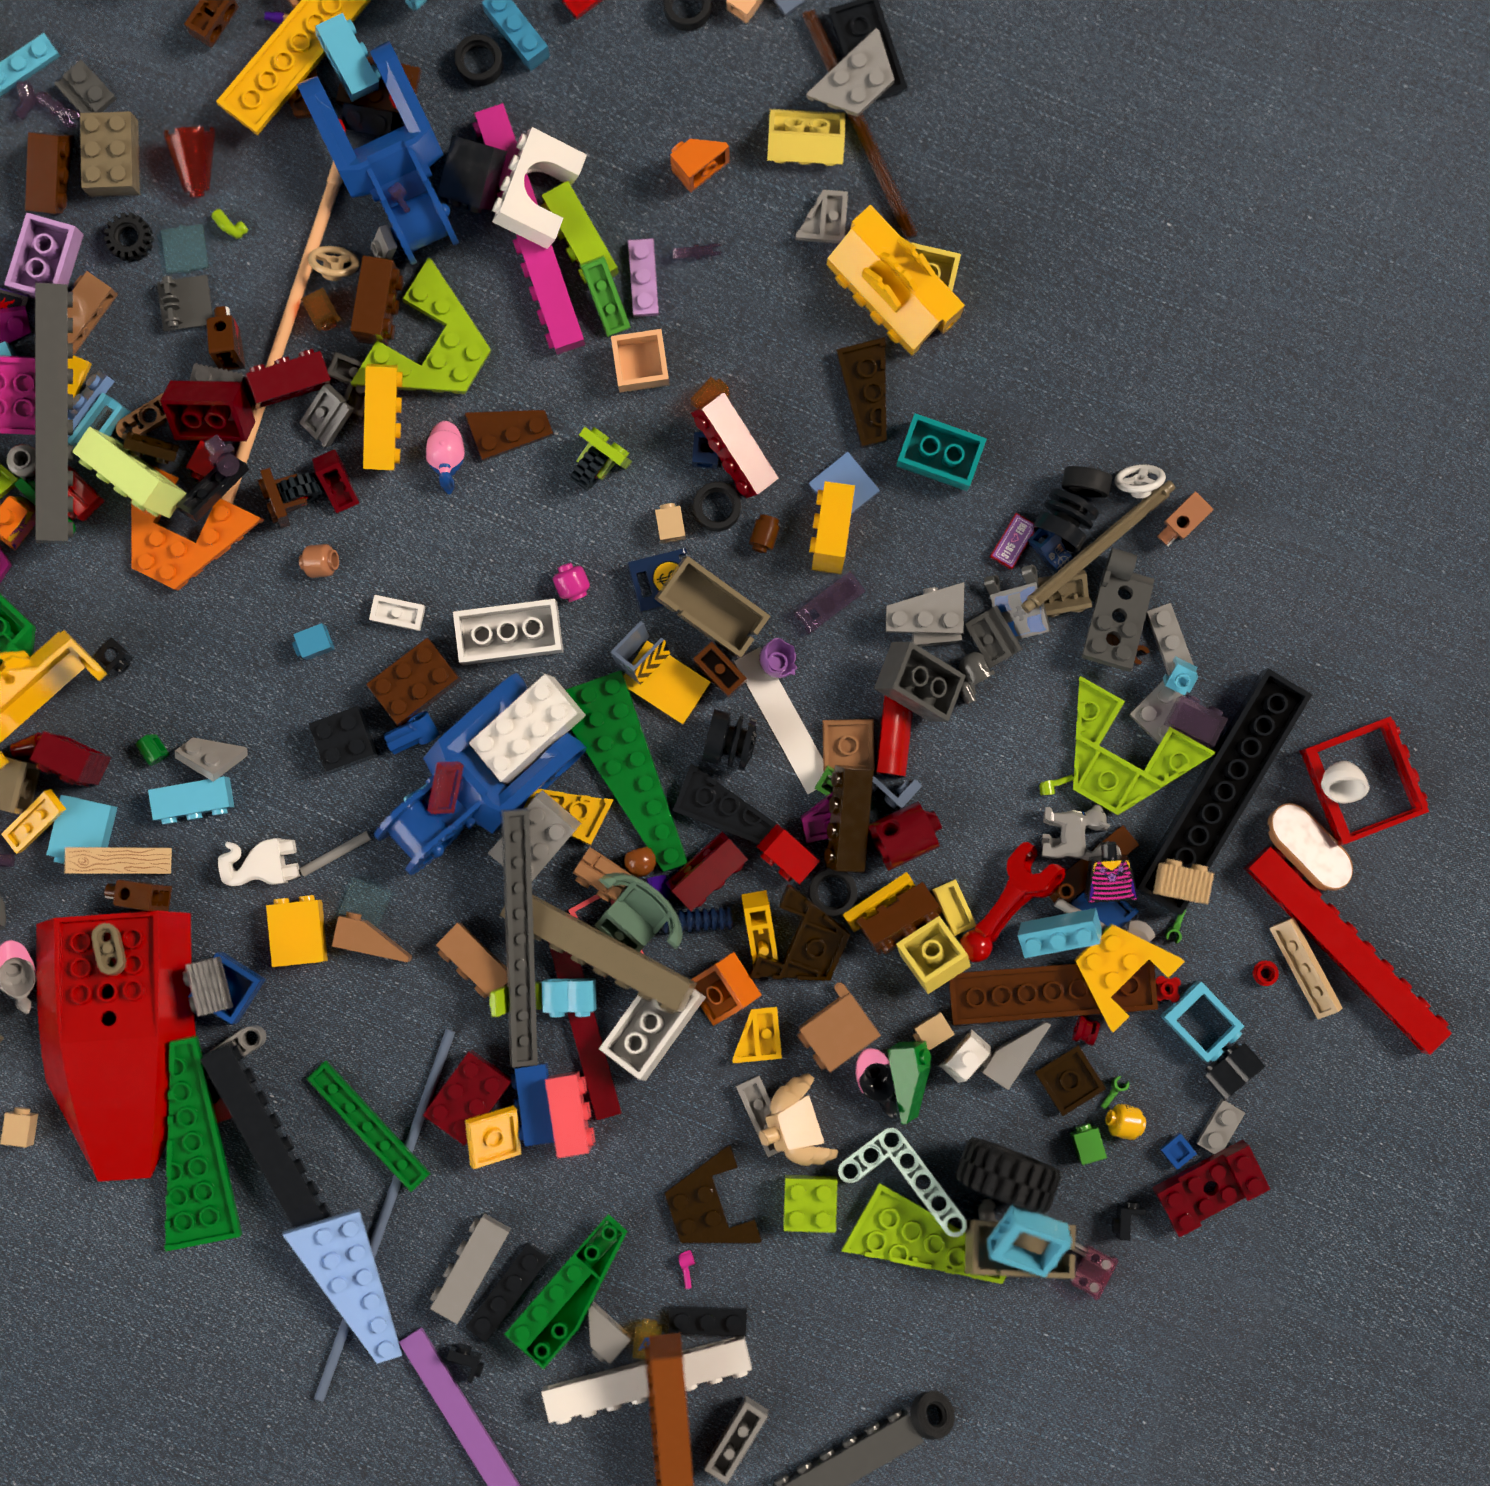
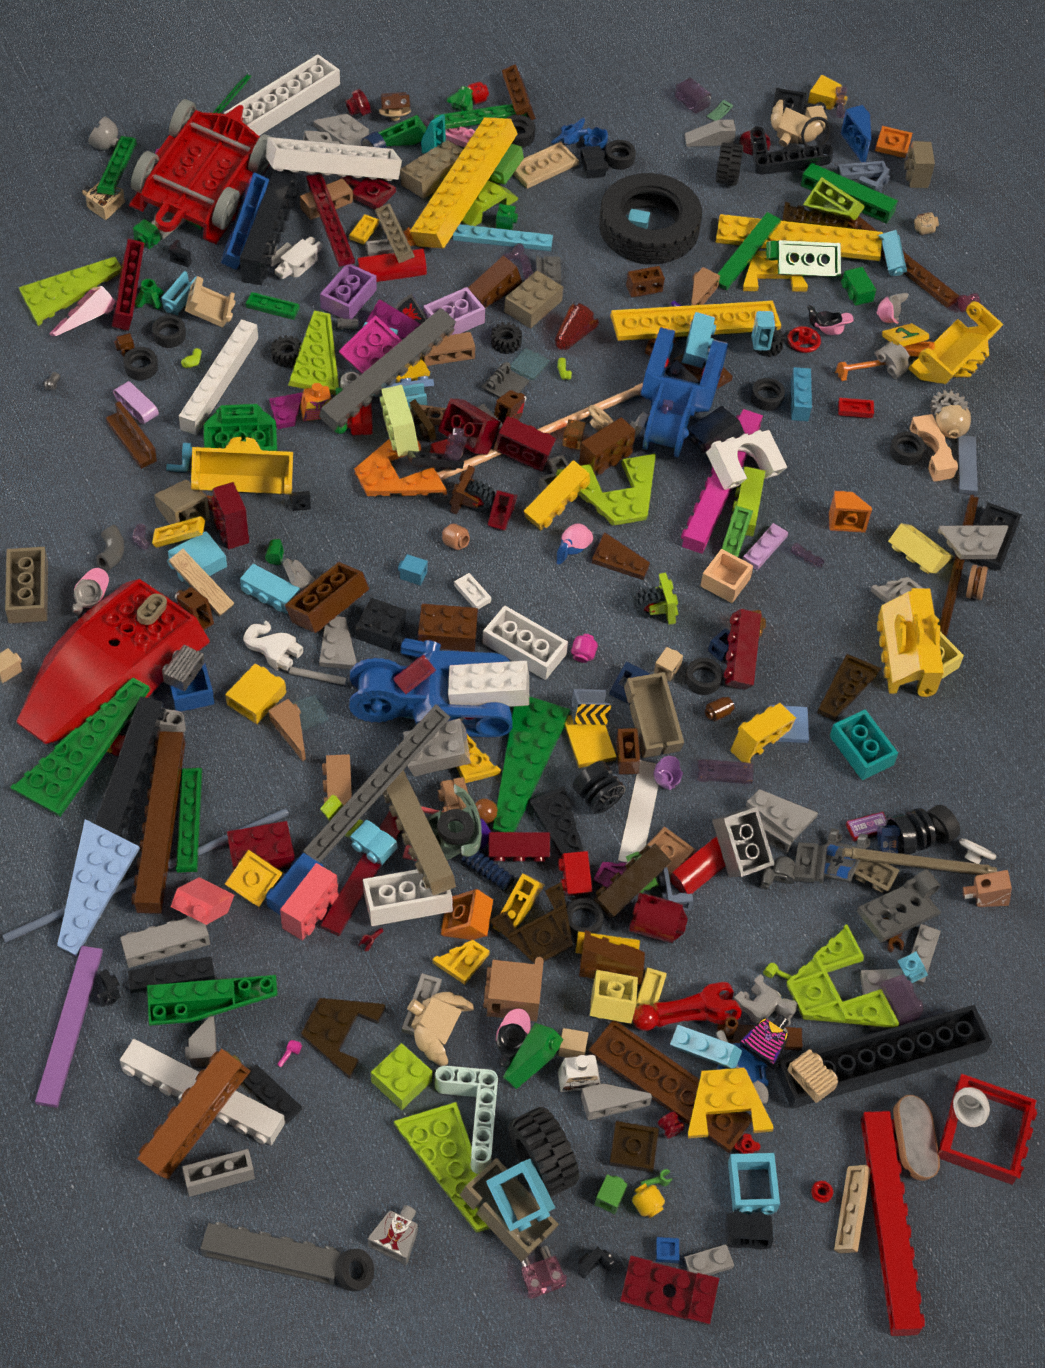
camera: 40 degrees right, 30 degrees down
dark grey plate [299,384,355,447] -> none
bright green hand [1165,909,1186,944] -> none
none -> reddish brown brick [132,731,186,914]
none -> coral brick [171,877,234,925]
none -> reddish brown brick [285,562,369,633]
none -> light grey wing [319,616,357,669]
none -> dark red hand [358,928,384,952]
none -> light grey torso [368,1205,418,1265]
none -> black tyre [437,809,474,845]
none -> medium nougat head [966,565,988,600]

